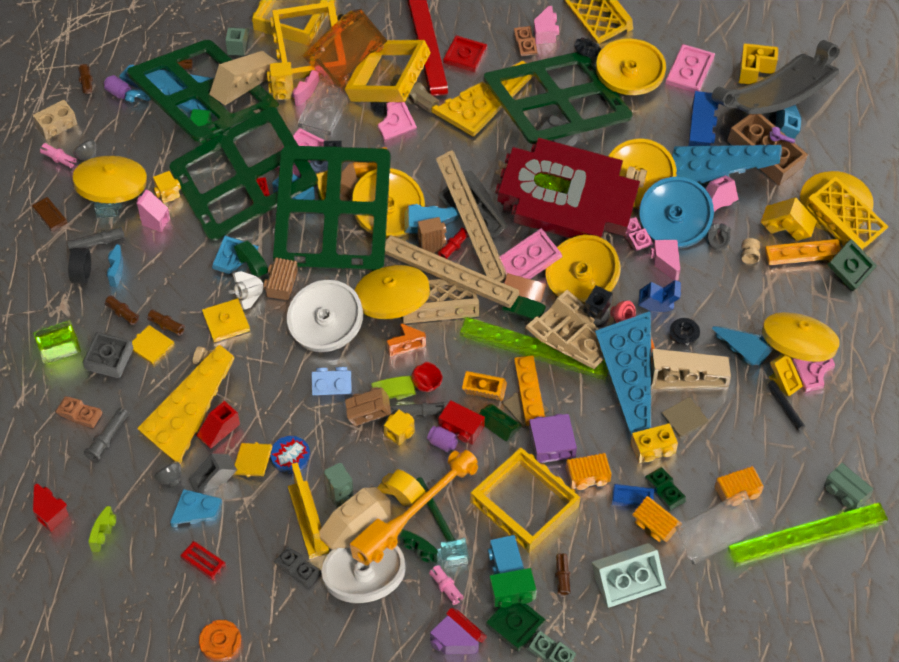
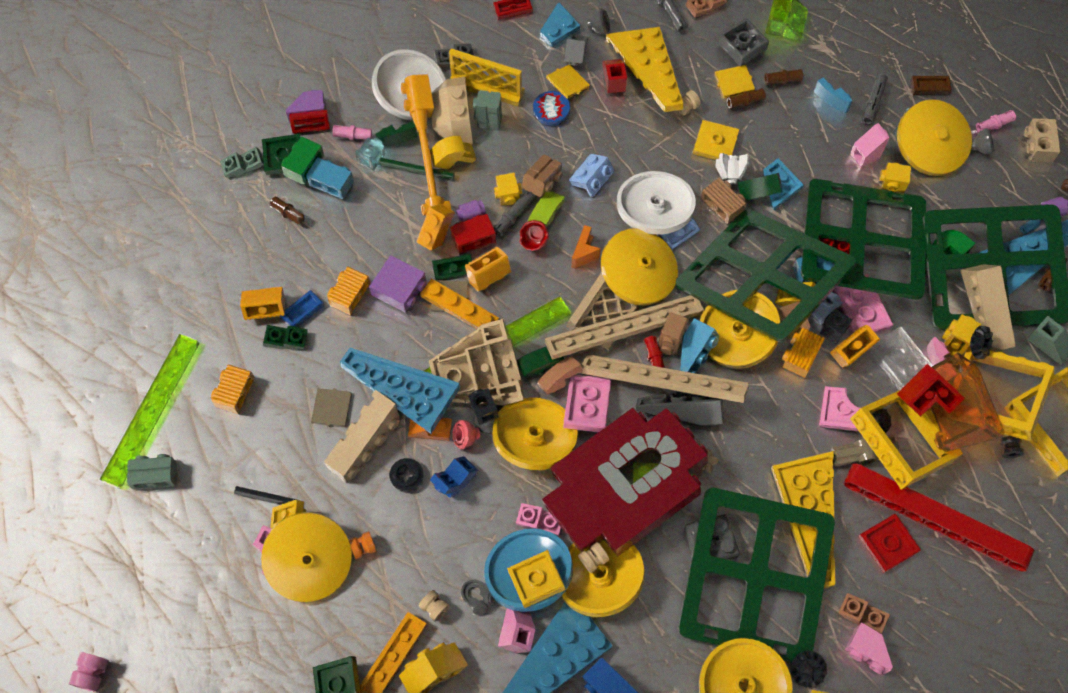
camera: 130 degrees right, 10 degrees up
black tyre [68,248,91,284] -> none
yellow window [470,448,580,553] -> none
light aqua slope [591,543,666,608] -> none
yellow brick [631,423,678,463] -> none
bright pink slope [650,240,680,281] -> none
clear tile [675,491,763,565] -> none
dark azure slope [712,326,773,365] -> none
none -> orange wheel [348,531,377,560]
none -> light orange brick [416,204,455,250]
none -> yellow plate [507,550,566,609]
none -> light orange brick [830,325,880,368]
none -> red brick [897,363,965,417]
none -> black gear [970,325,994,359]

